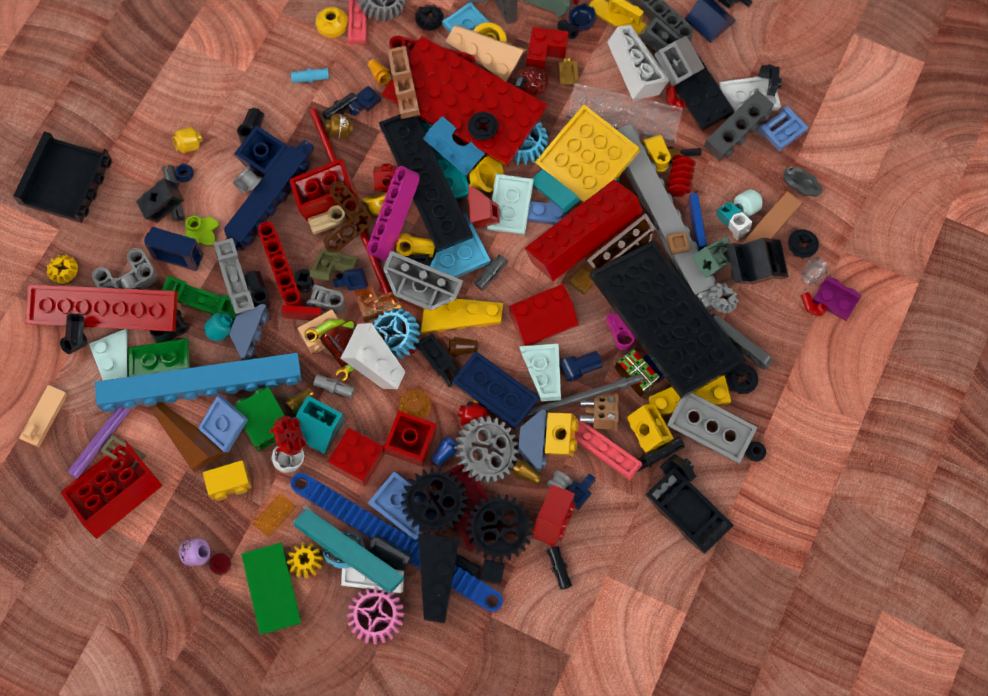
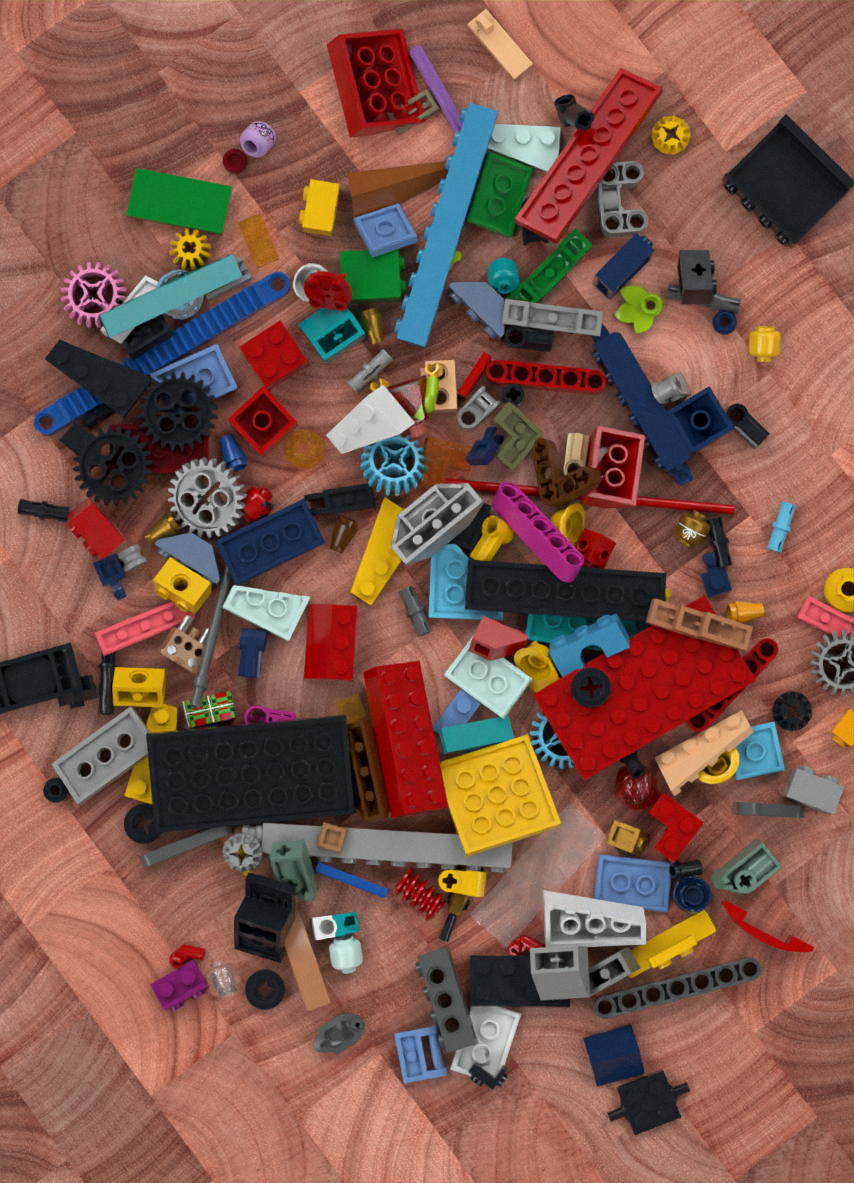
camera: 120 degrees right, 15 degrees up
none -> medium blue tile [593,854,673,912]

